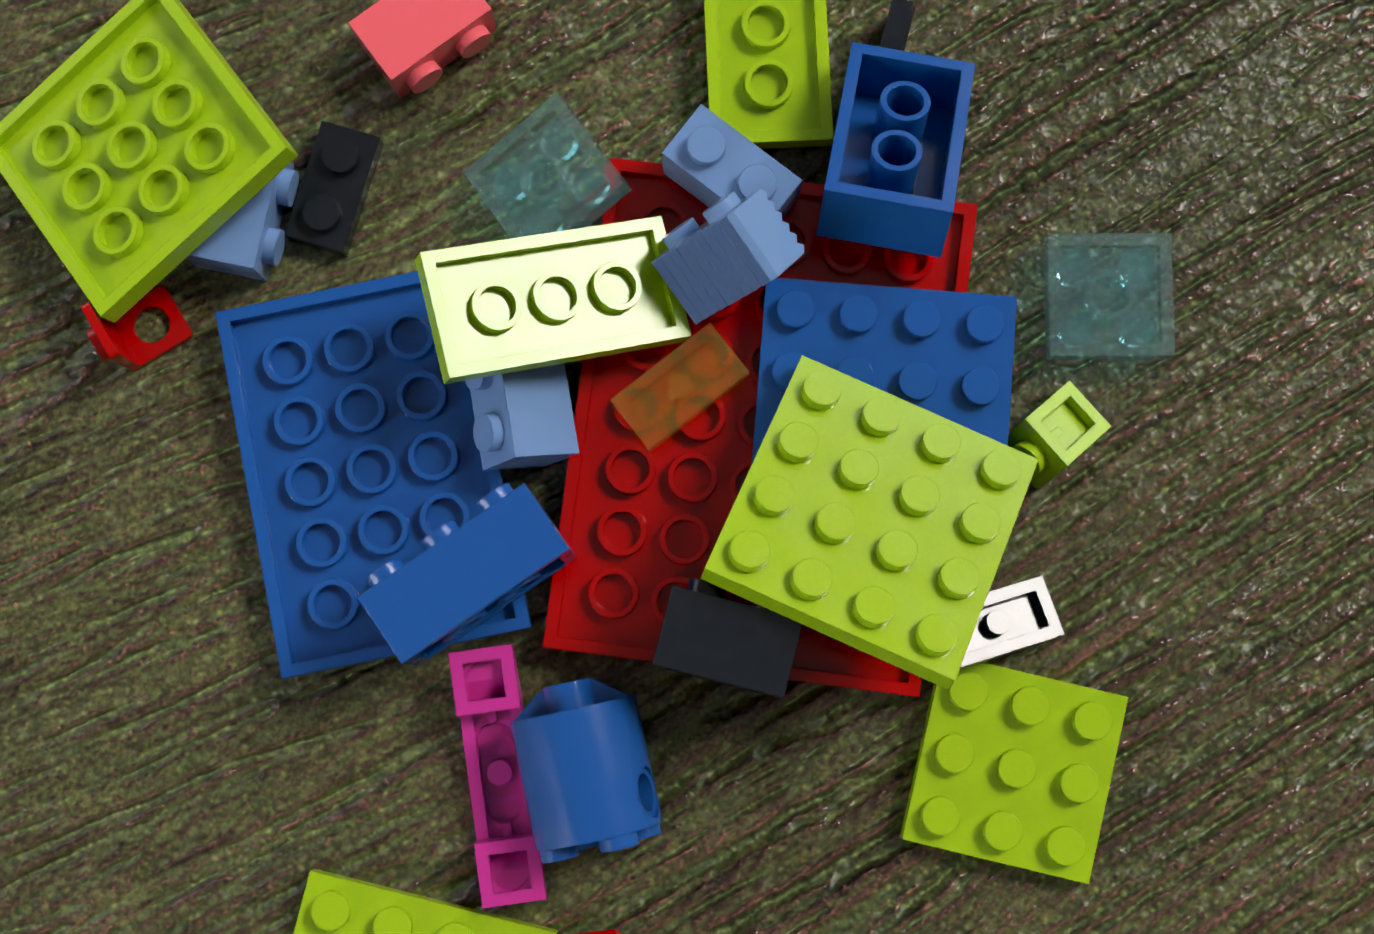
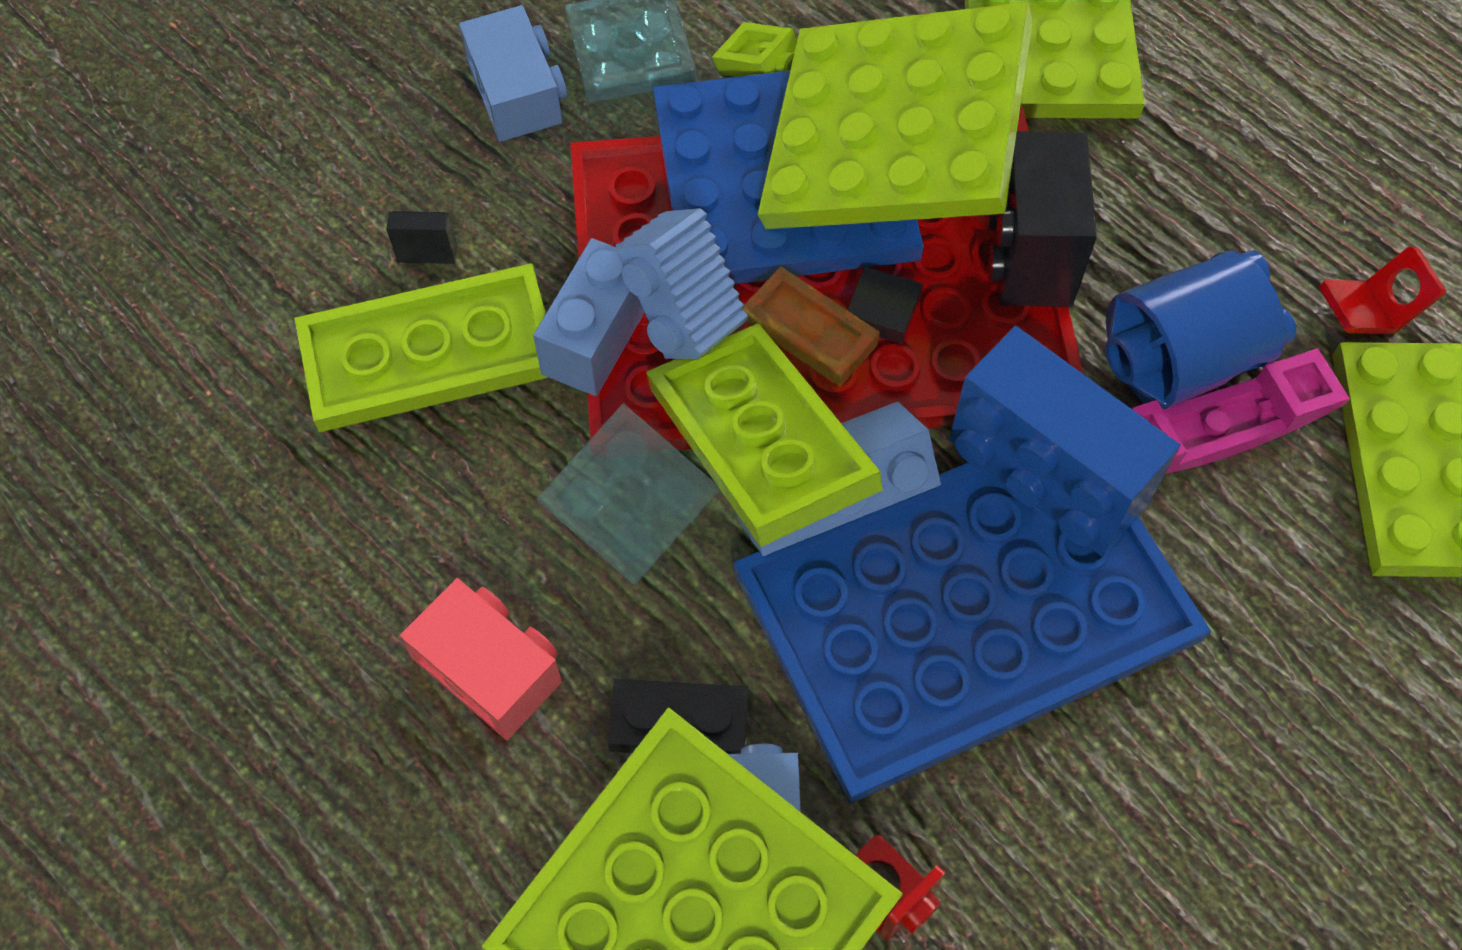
camera: 105 degrees left, 20 degrees down
blue brick [816,42,975,258] -> none
none -> medium blue brick [459,5,567,142]
none -> black tile [844,266,923,344]

